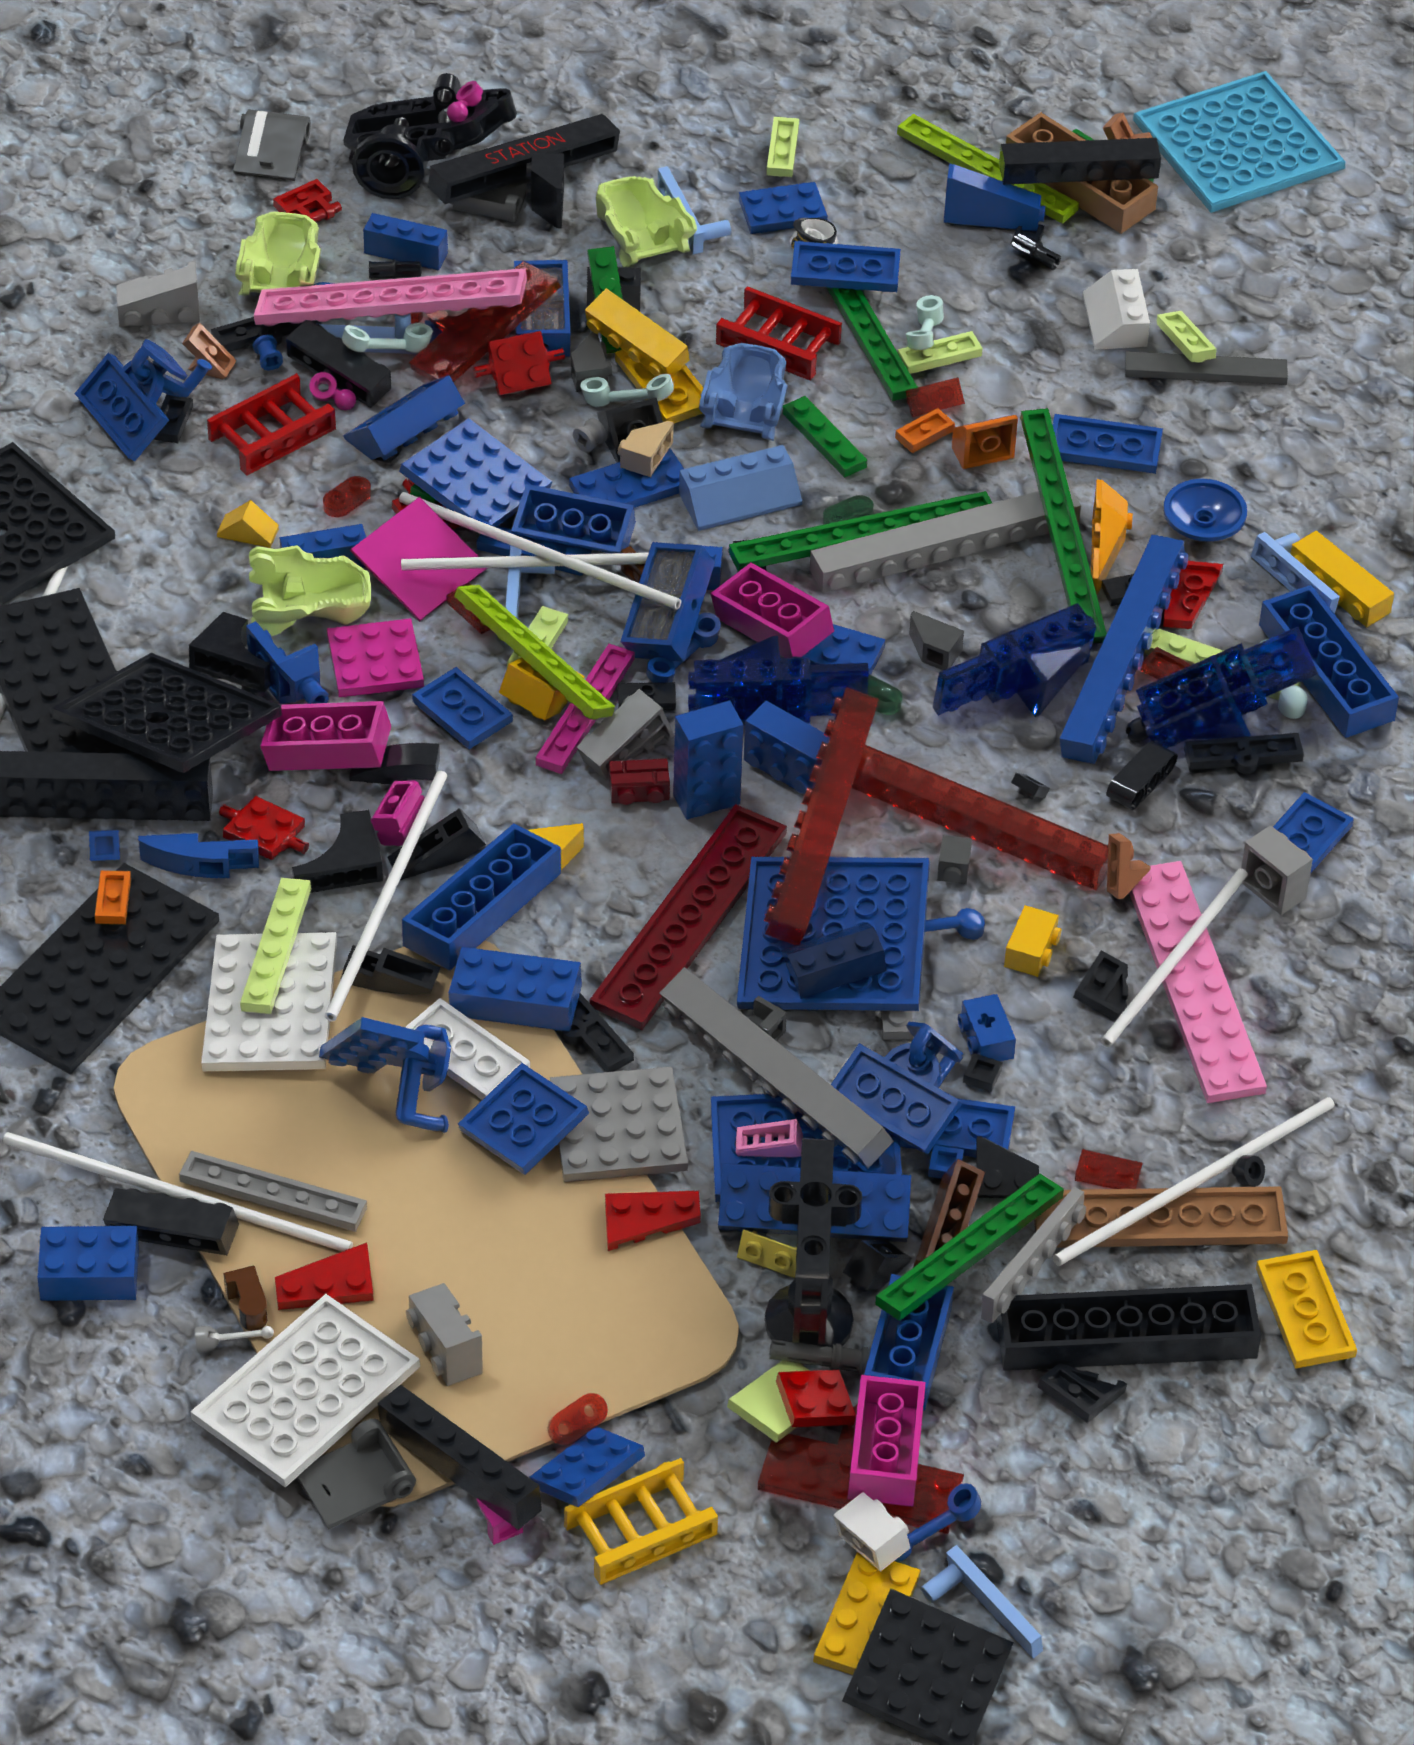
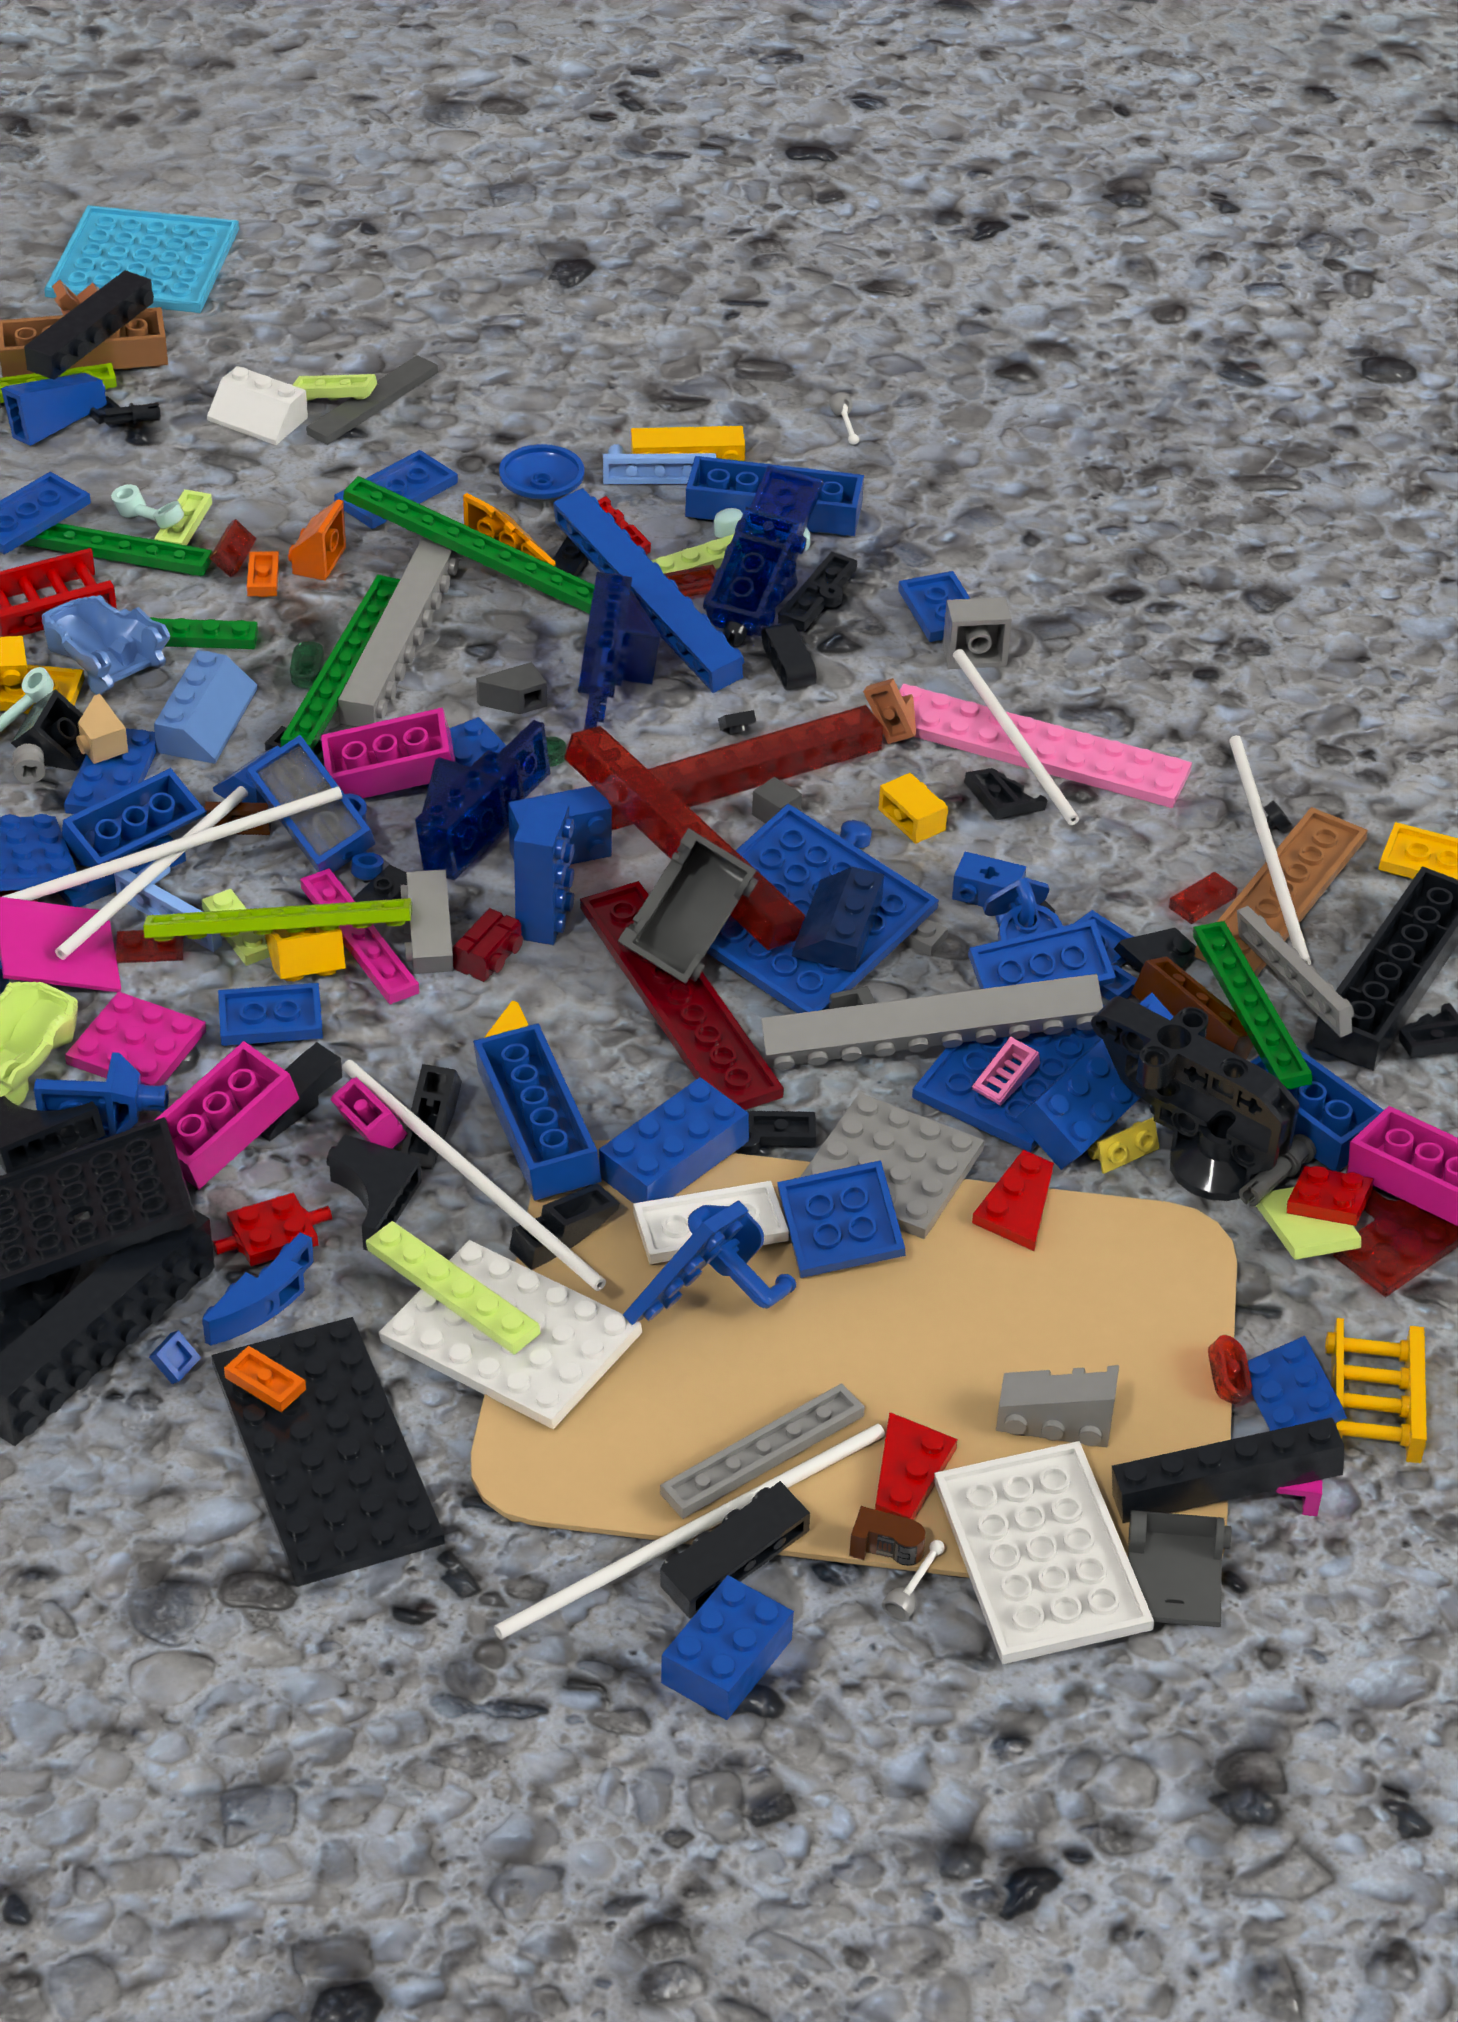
camera: 55 degrees left, 5 degrees down
none -> dark grey windscreen [618,828,758,984]

